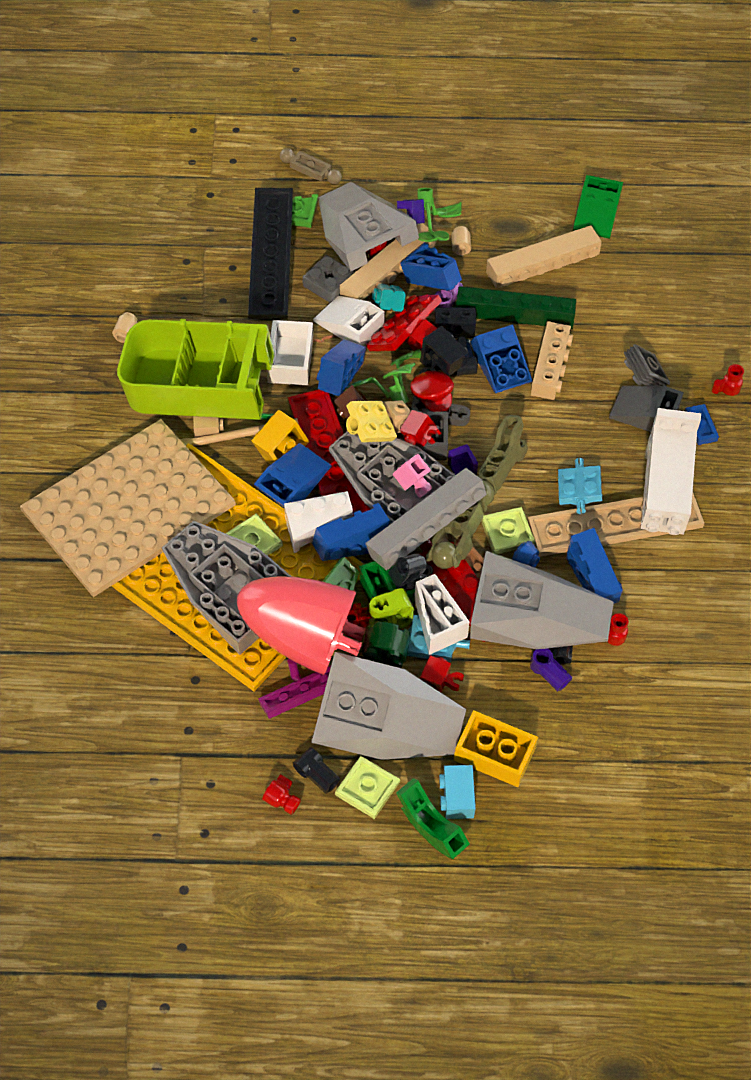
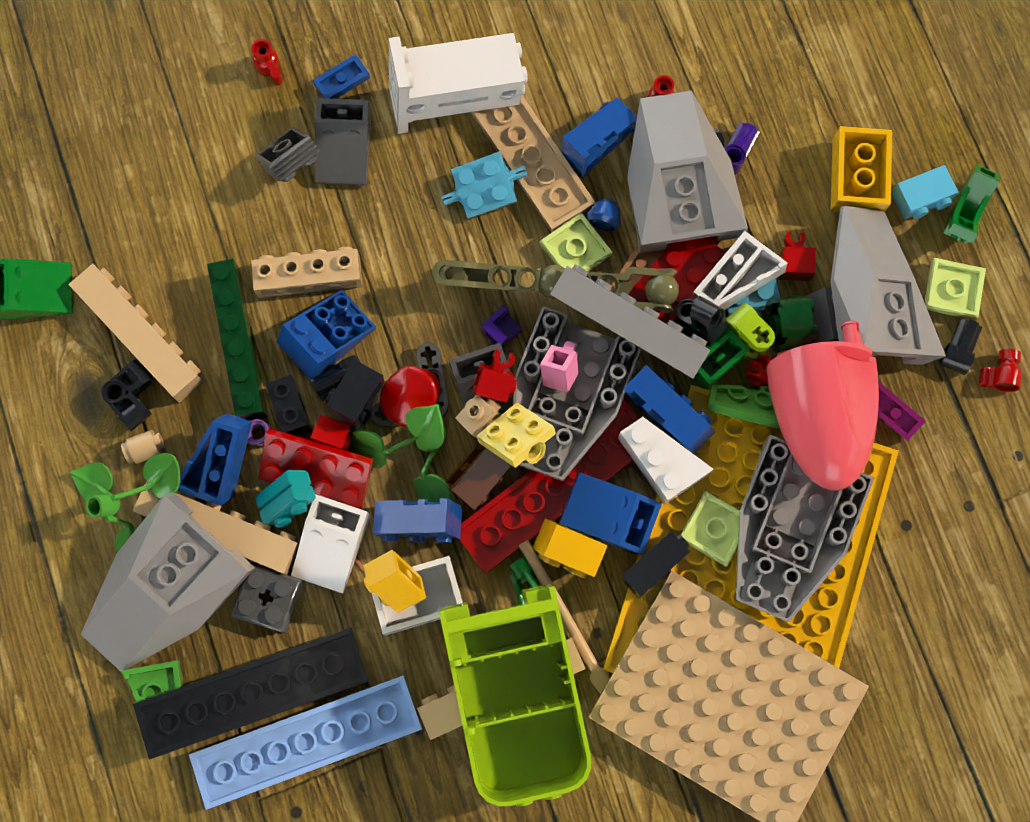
camera: 110 degrees left, 20 degrees up
dark tan plate [280,148,342,184] -> none
dark purple panel [397,199,425,224] -> none
none -> black piece [101,359,155,432]
none -> light blue plate [189,675,422,810]
none -> yellow brick [363,550,426,613]
none -> black brick [620,531,690,599]

